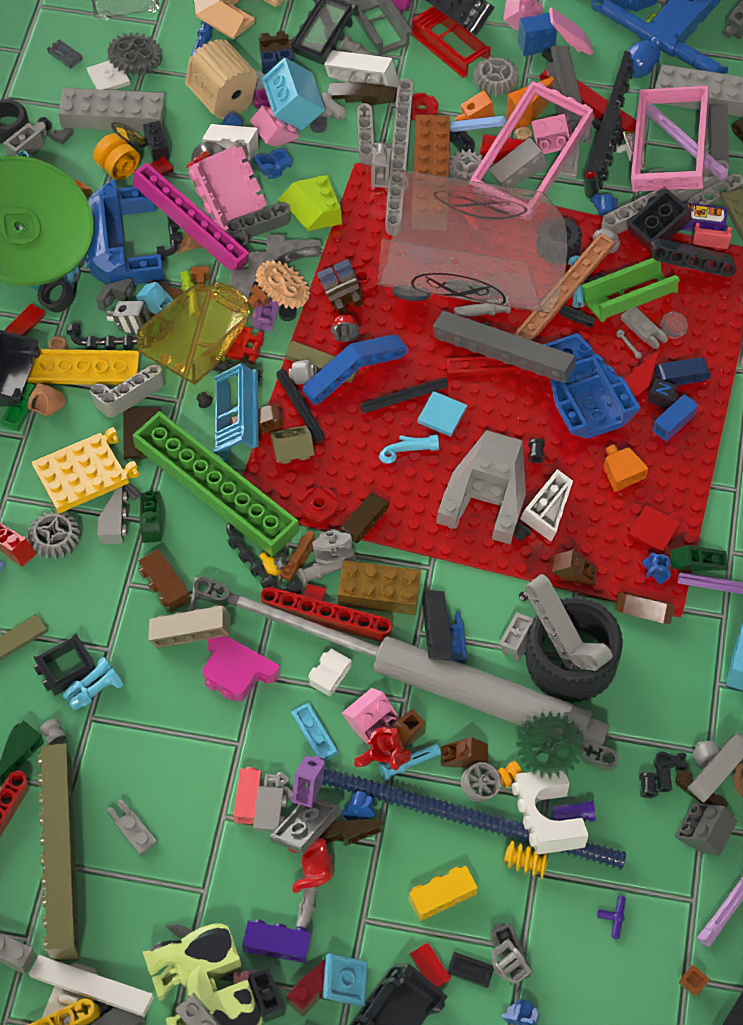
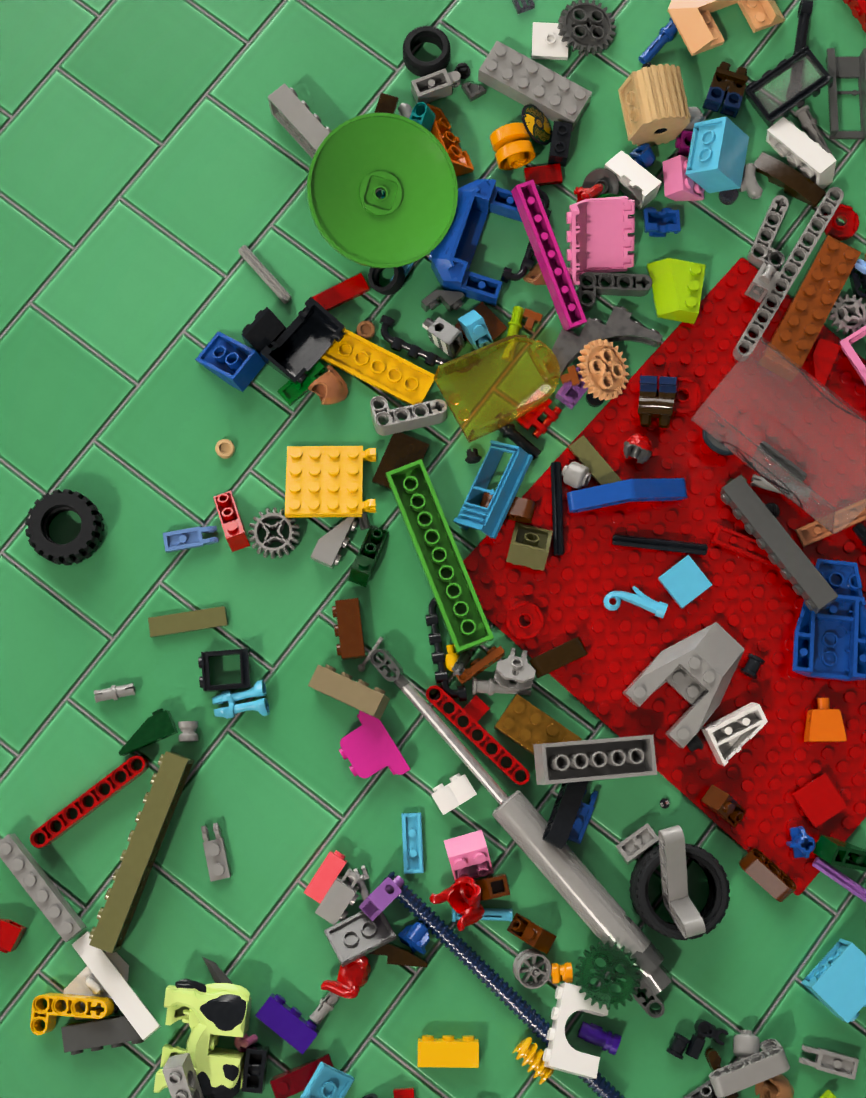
camera: 25 degrees right, 20 degrees up
none -> light grey brick [533,735,657,785]

